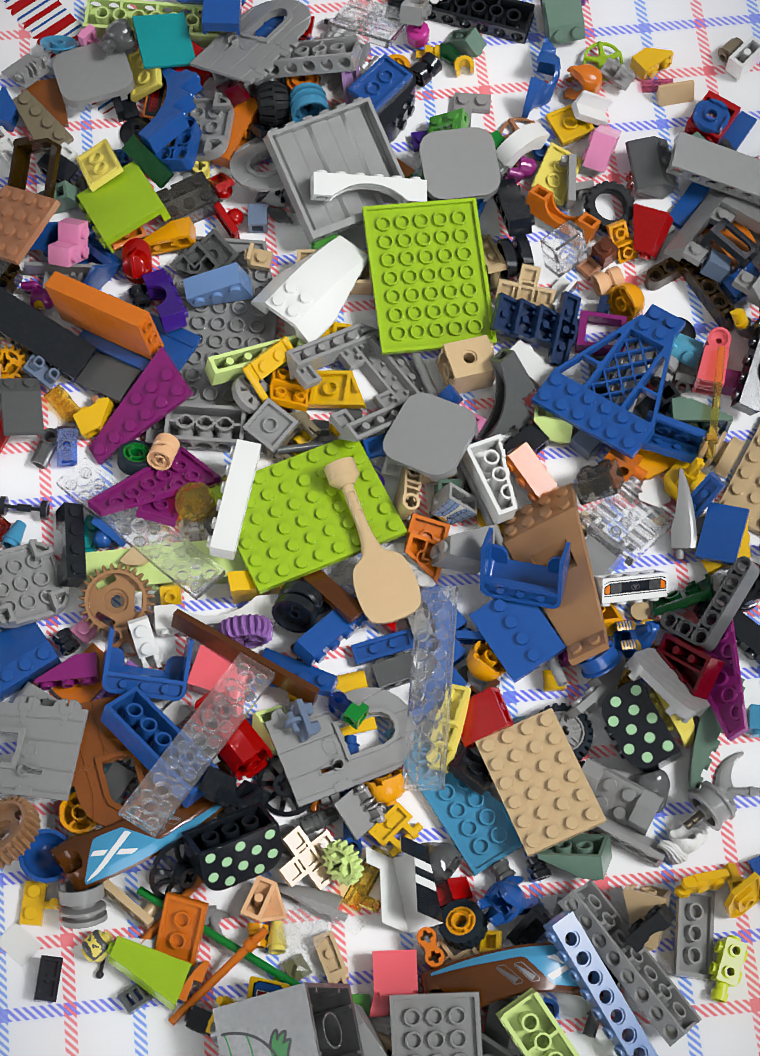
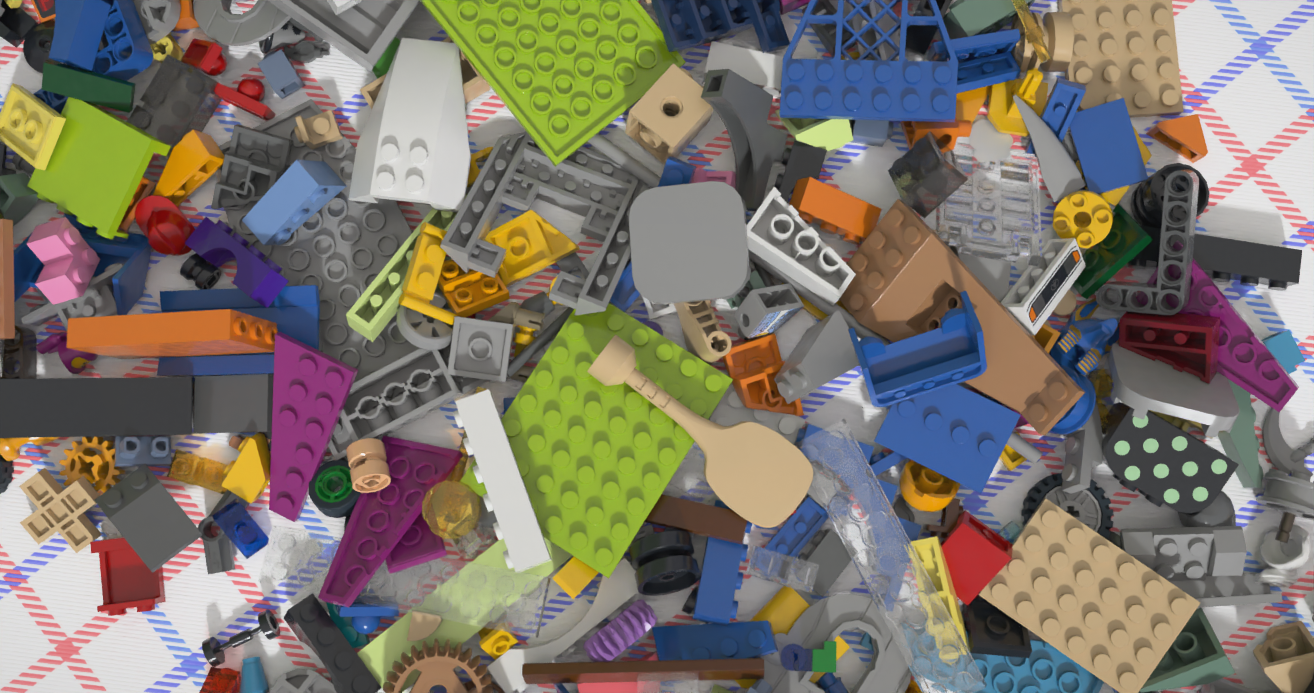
camera: 30 degrees left, 15 degrees up
none -> clear slope [746,545,819,593]
none -> yellow plate [1053,191,1113,248]

